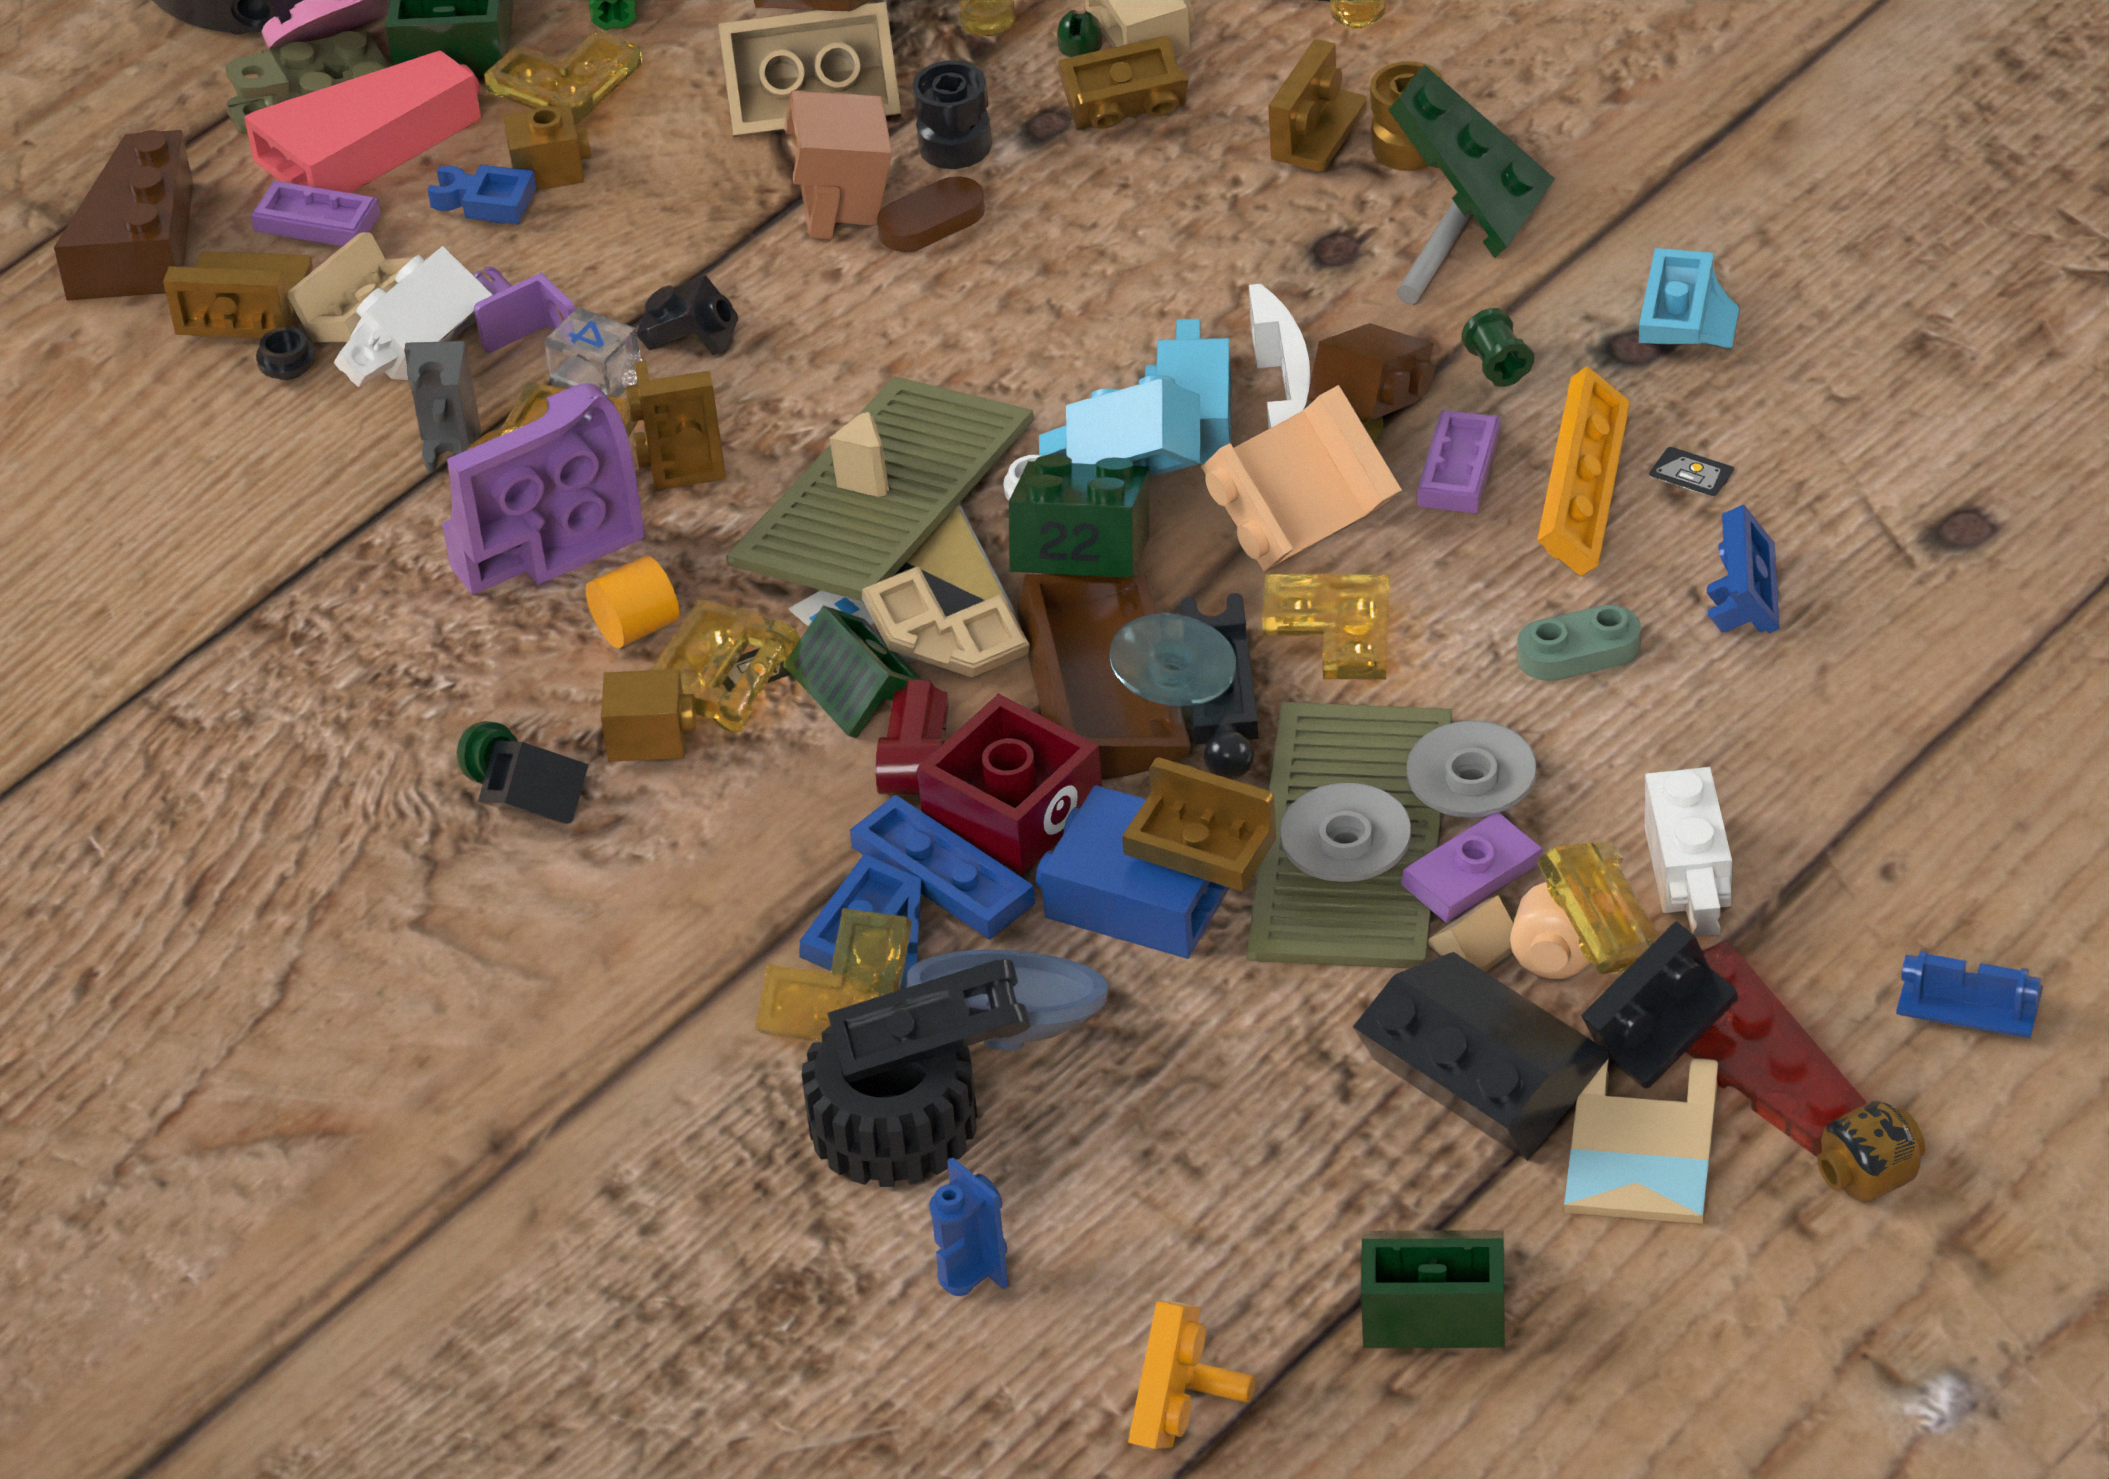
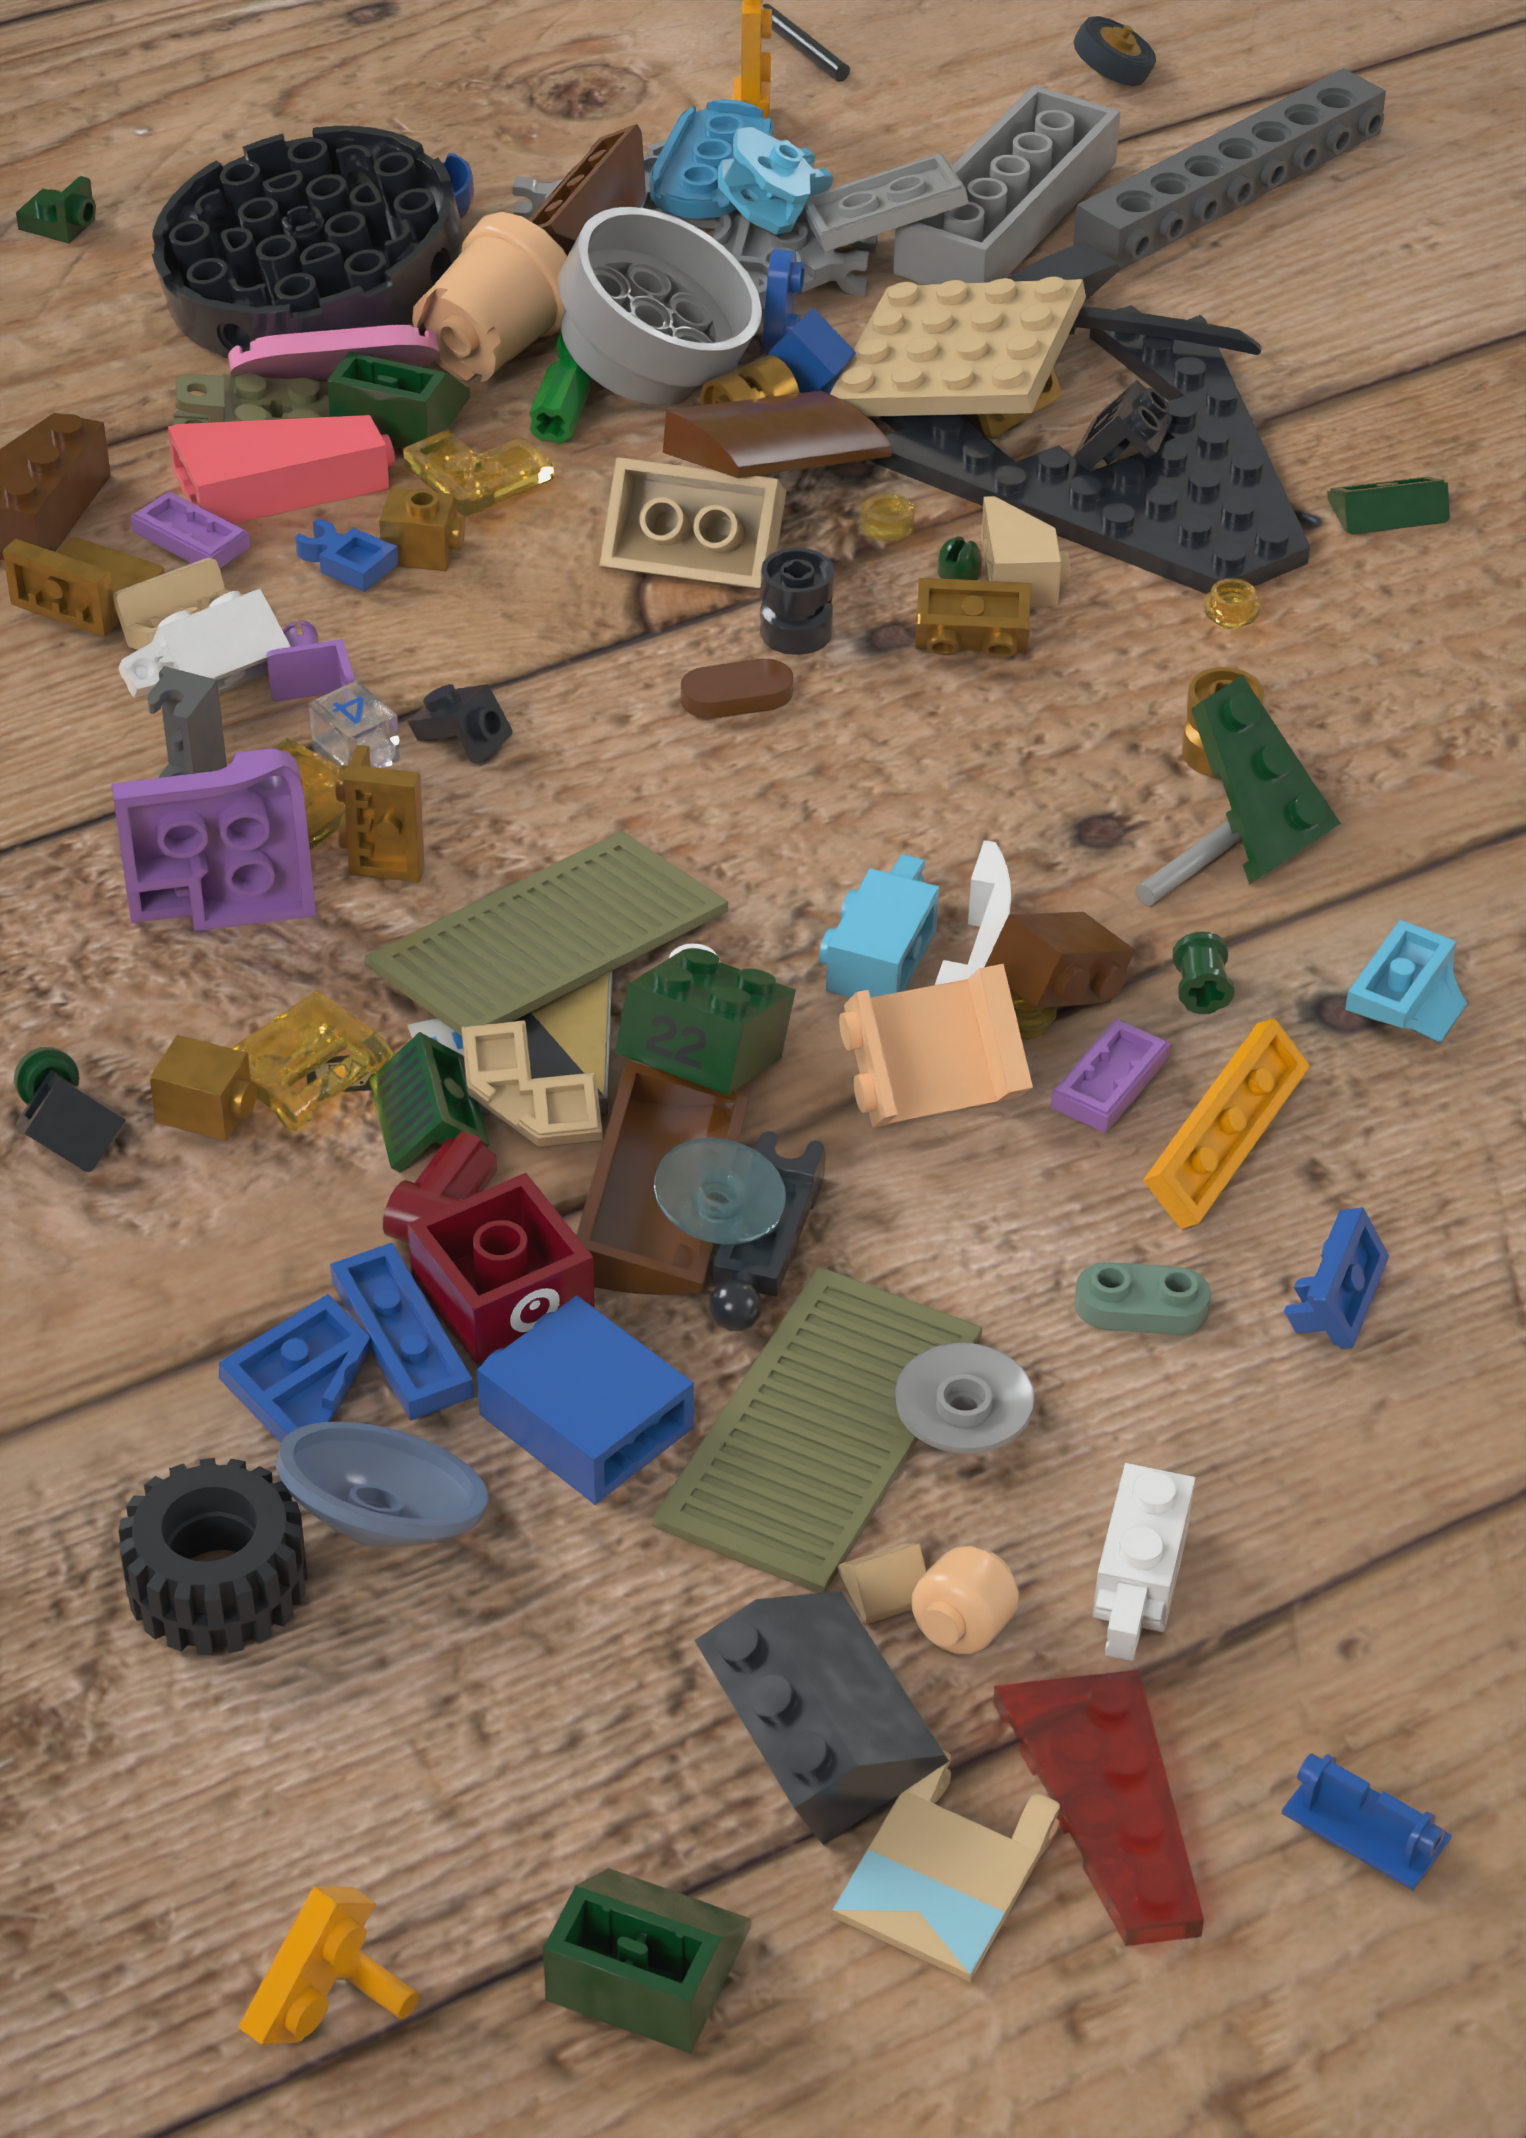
camera: 15 degrees right, 0 degrees up
black plate [256,327,316,380] -> none
light orange piece [585,555,680,649] -> none
clear yellow plate [755,908,912,1042] -> none
nougat plate [785,90,892,239] -> none
black plate [827,959,1030,1083] -> none
tan slope [830,412,889,497] -> none
blue hinge [929,1157,1009,1296] -> none
medium azure hinge [1039,375,1201,477] -> none
pearl gold bracket [1122,757,1277,892] -> none
clear yellow plate [1262,574,1391,680] -> none
pearl gold bracket [1268,39,1367,171] -> none
light grey dish [1280,783,1411,882] -> none
medium lavender plate [1401,813,1543,923] -> none
clear yellow plate [1536,841,1659,974] -> none
black bracket [1581,921,1739,1088] -> none
sticker [1649,447,1734,496] -> none
pearl gold head [1817,1100,1925,1203] -> none

